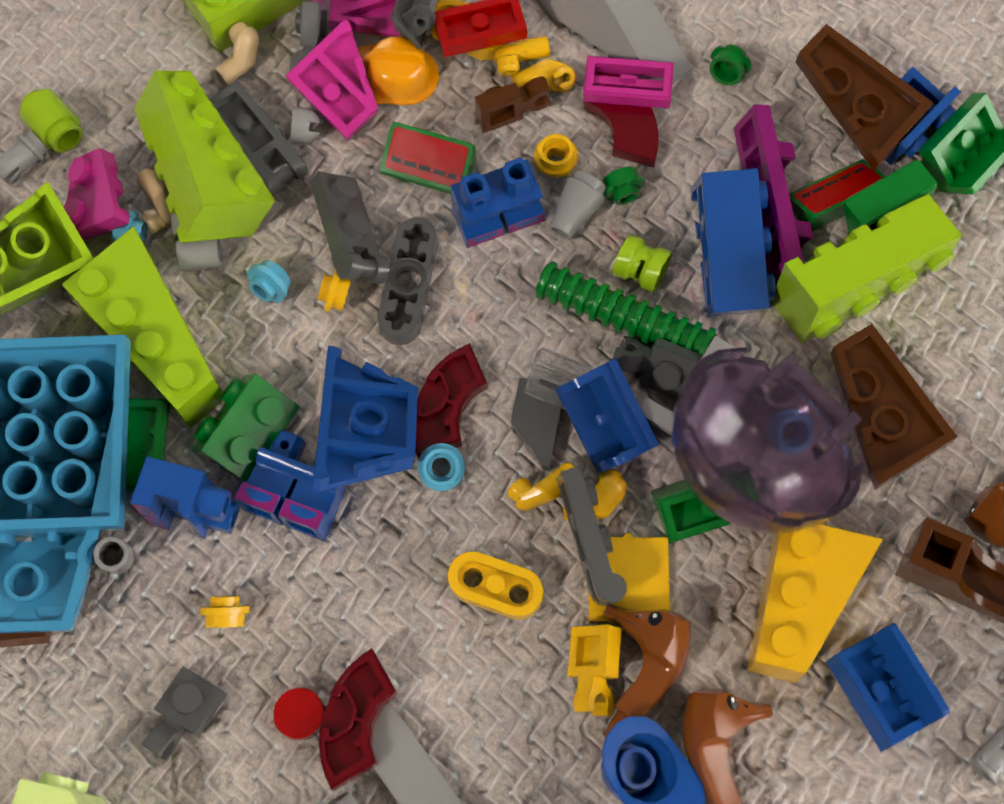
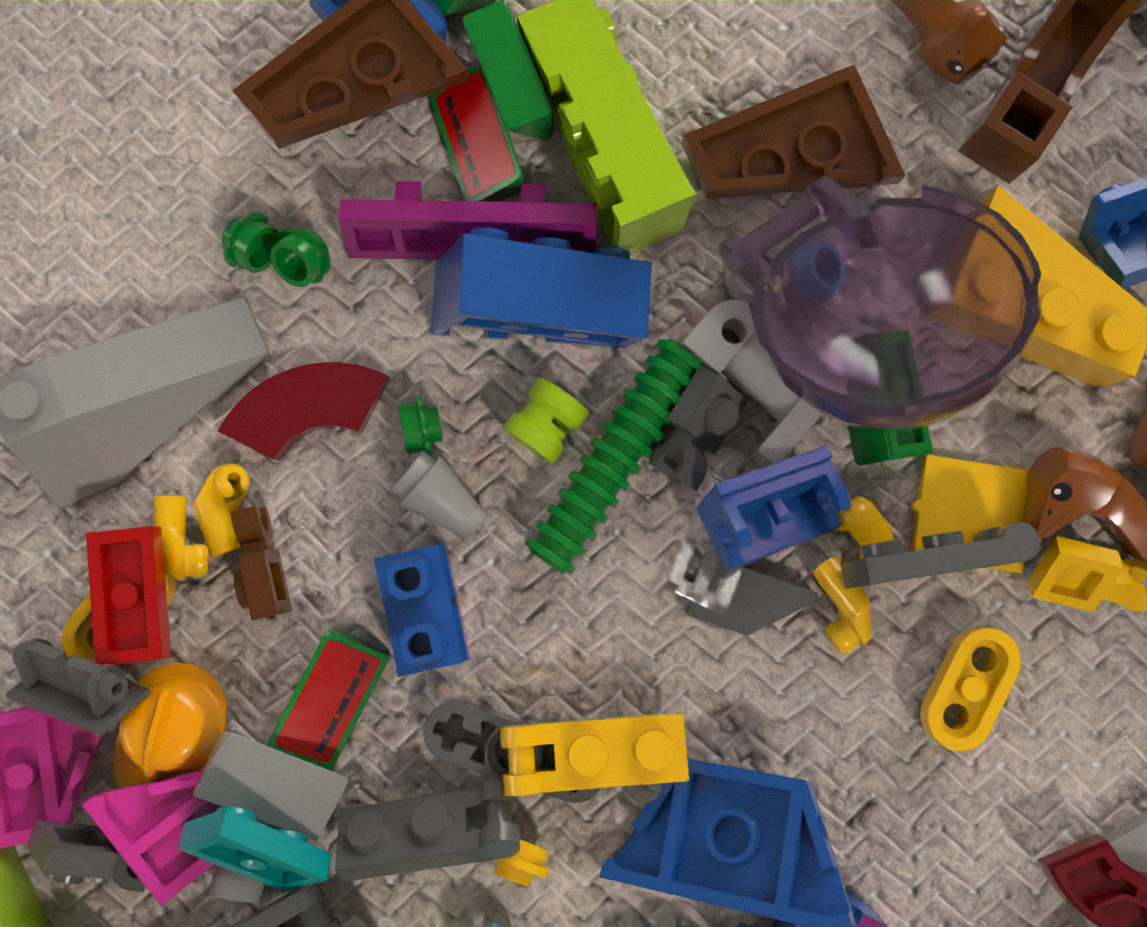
camera: 90 degrees left, 15 degrees up
dark red tile [415,343,488,460] -> none
medium azure plate [418,443,465,491] -> none
yellow plate [534,134,578,178] -> none
dark pink tile [583,56,674,109] -> none
none -> teal plate [178,806,332,892]
none -> light grey slope [192,731,349,841]
none -> green plate [270,227,331,287]
none -> yellow plate [500,712,689,796]

